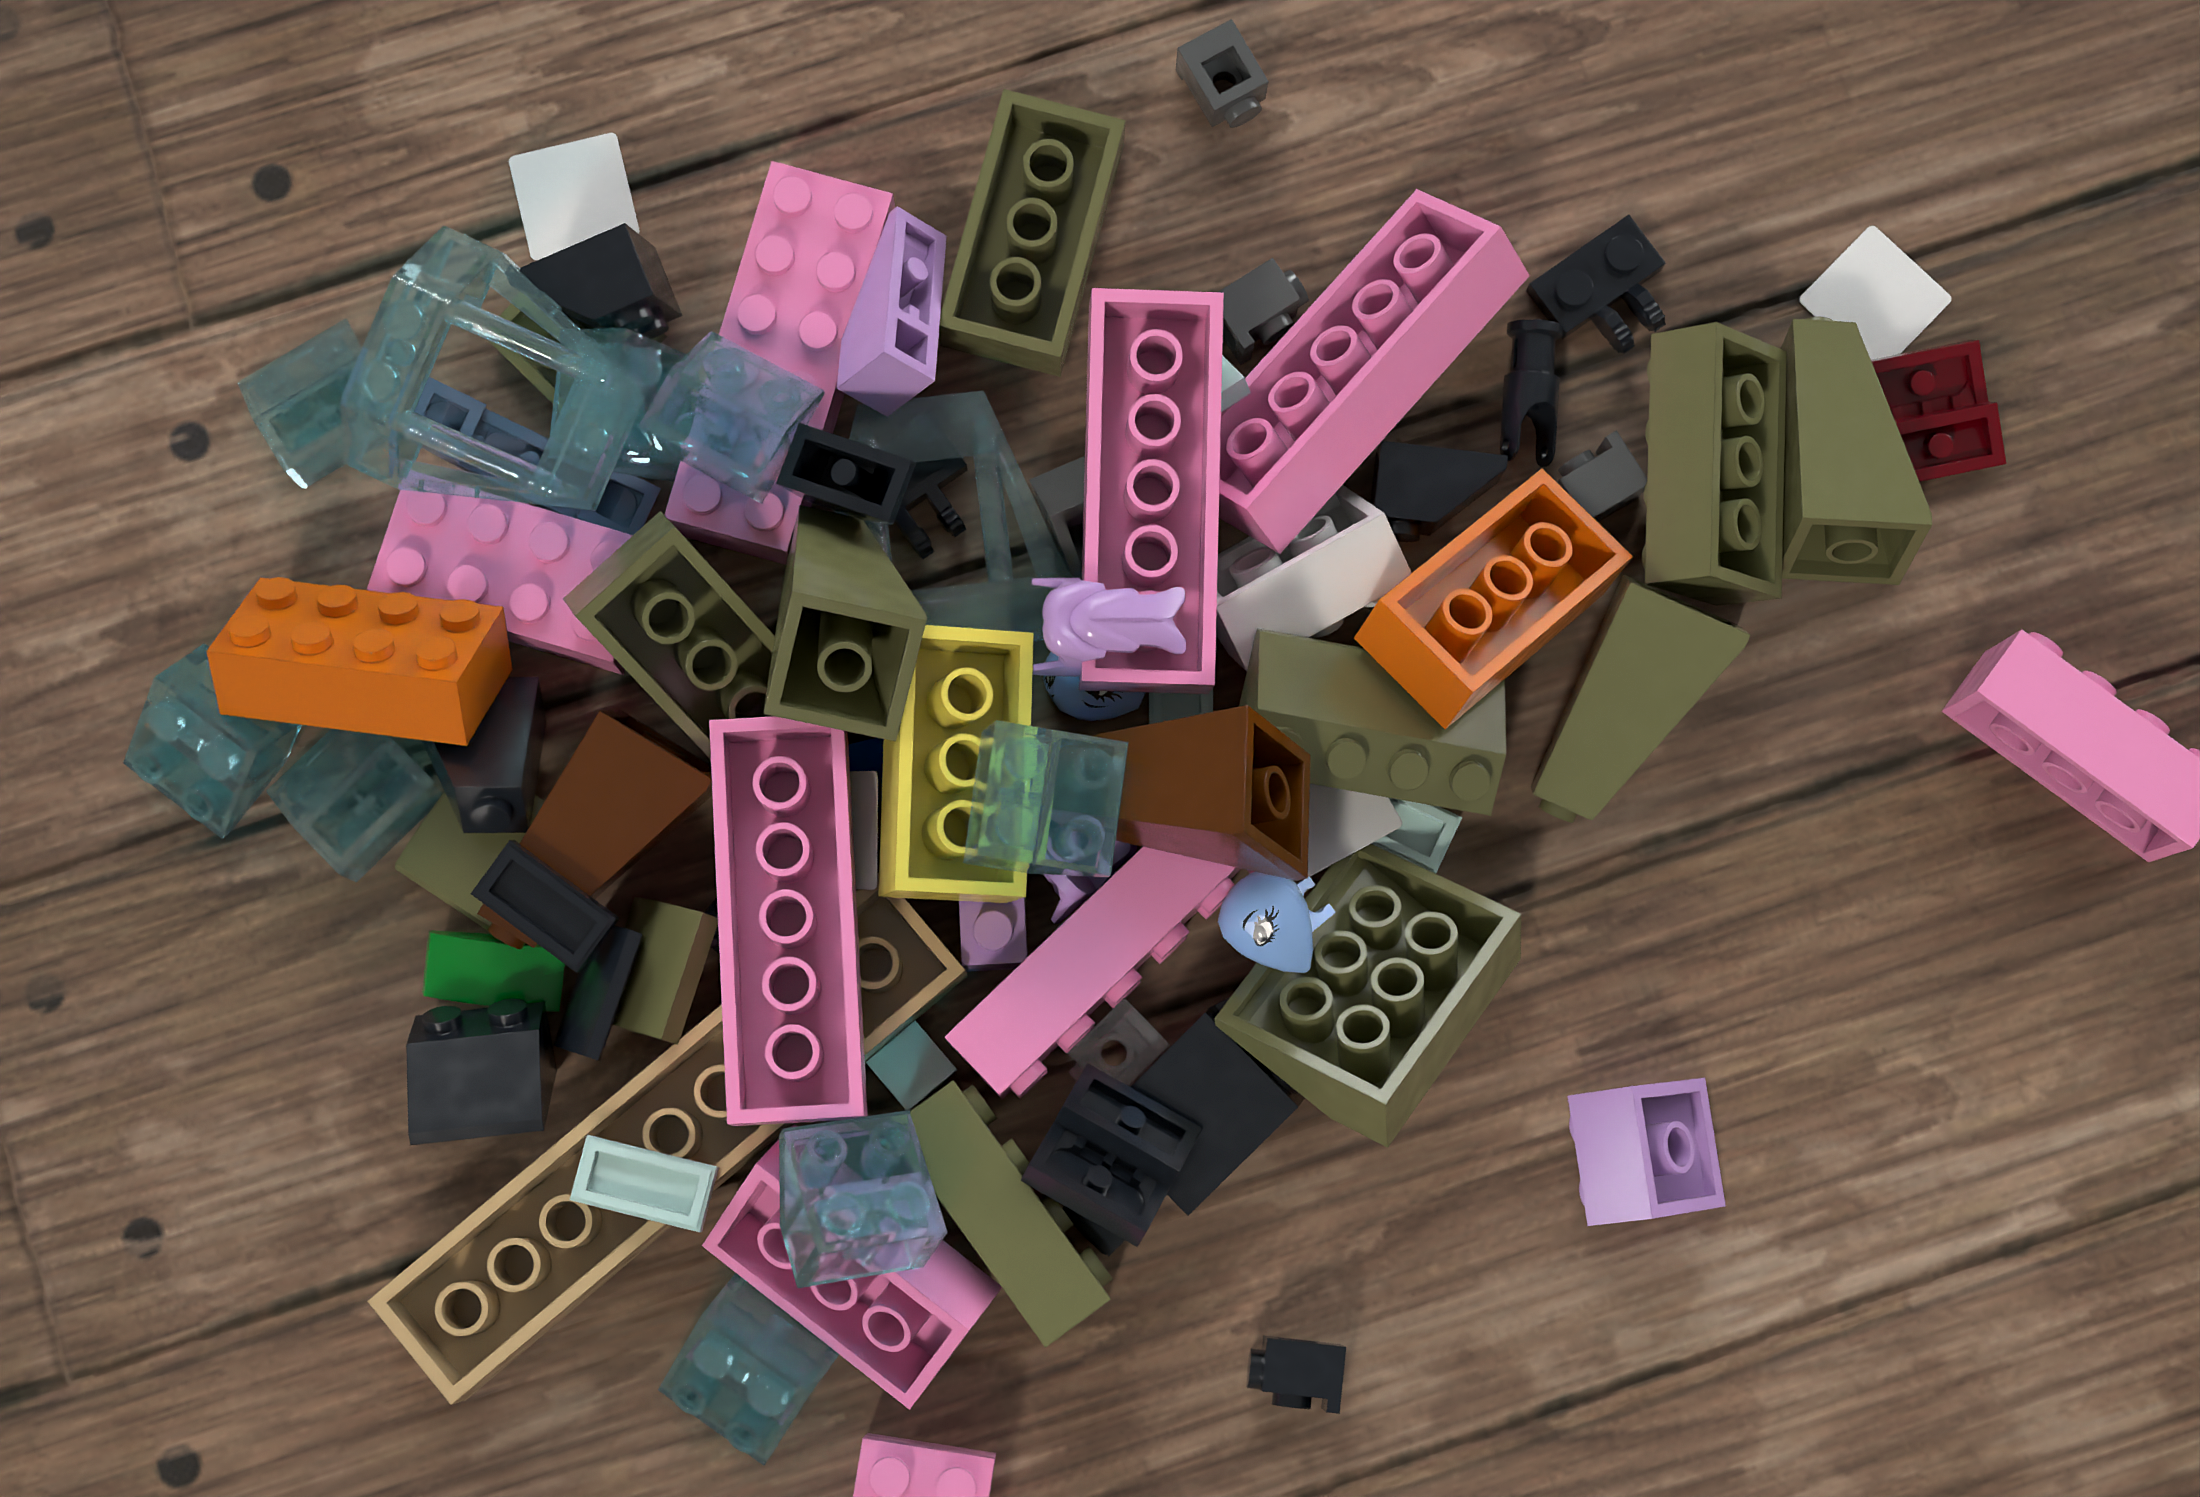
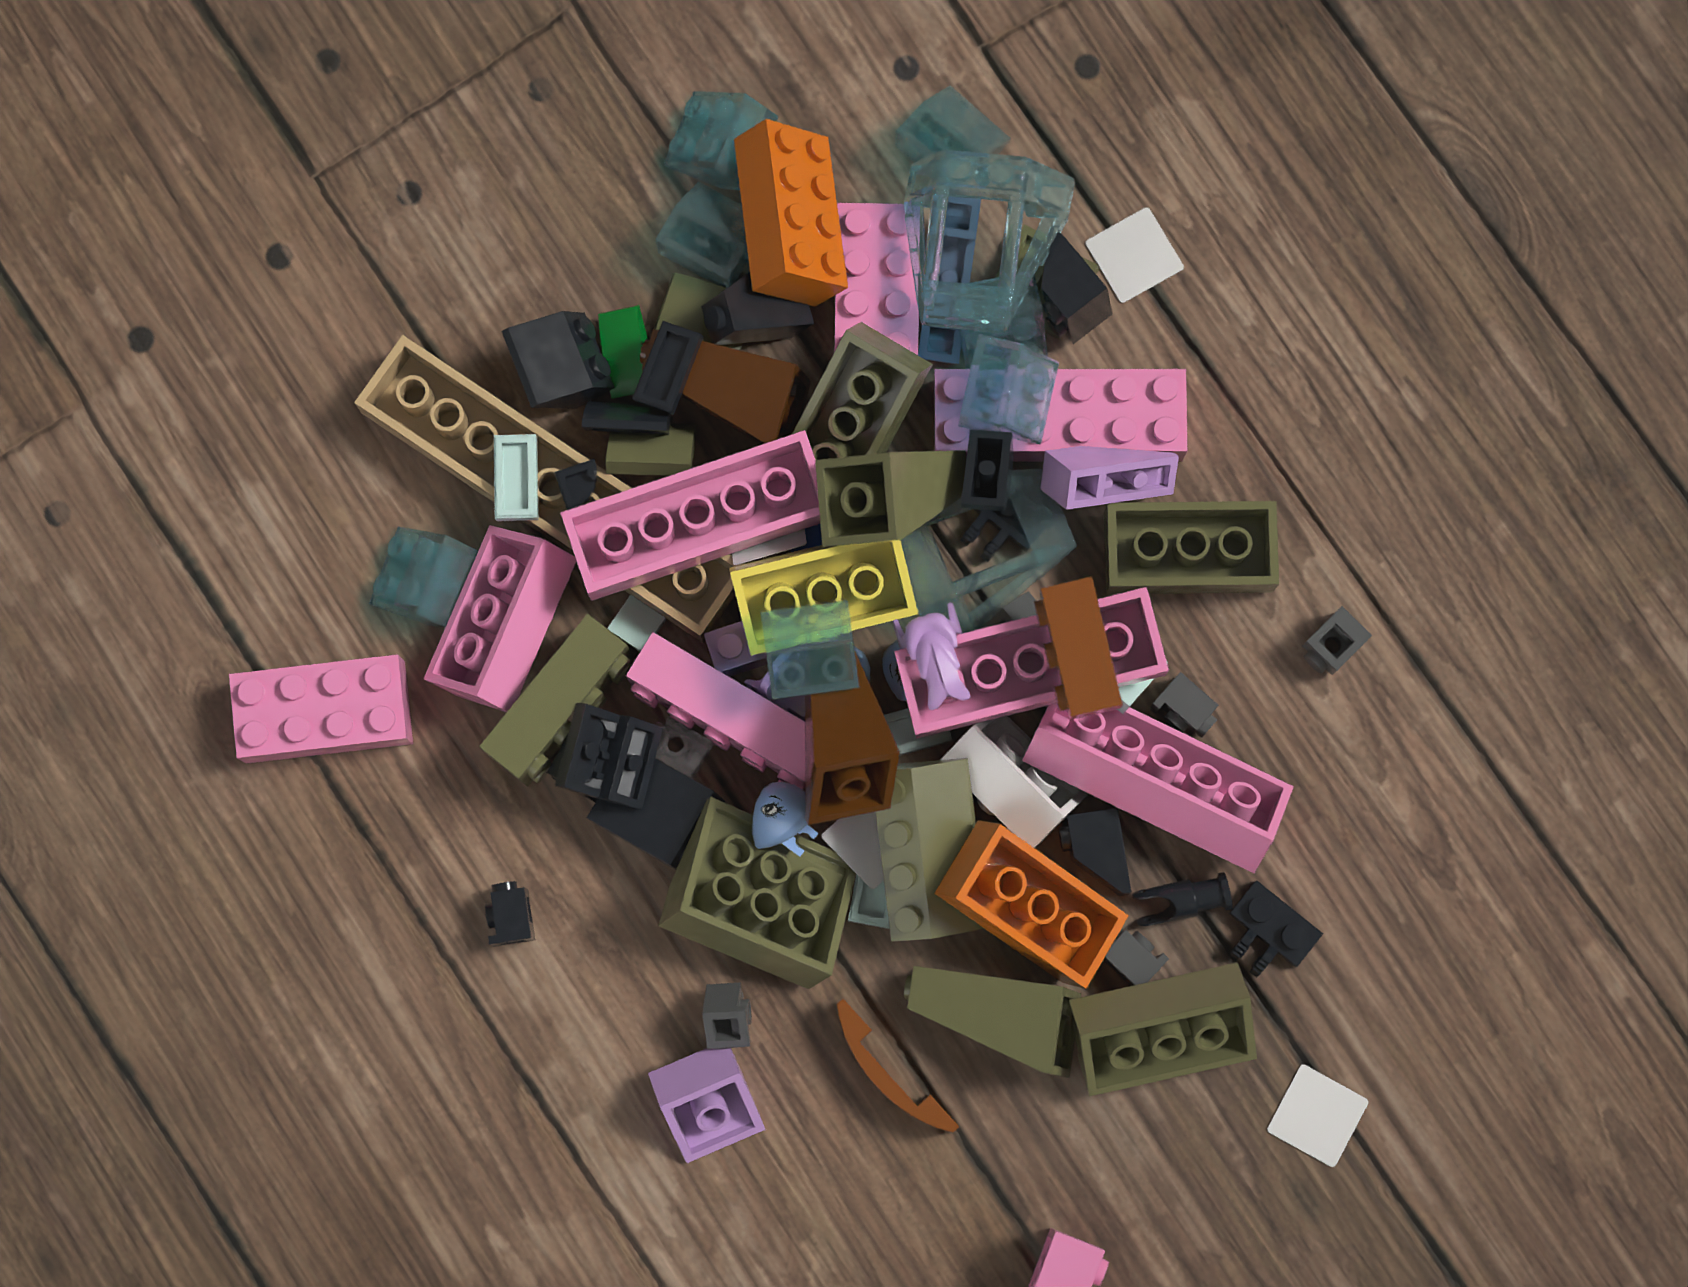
camera: 80 degrees right, 0 degrees up
clear light blue slope [779,1110,948,1288] -> none
olive slope [1781,317,1932,585] -> none
dark red slope [1871,340,2007,482] -> none
none -> black tile [554,459,598,510]
none -> dark grey brick [702,982,752,1049]
none -> dark orange slope [837,999,959,1132]
none -> dark orange brick [1034,577,1123,720]

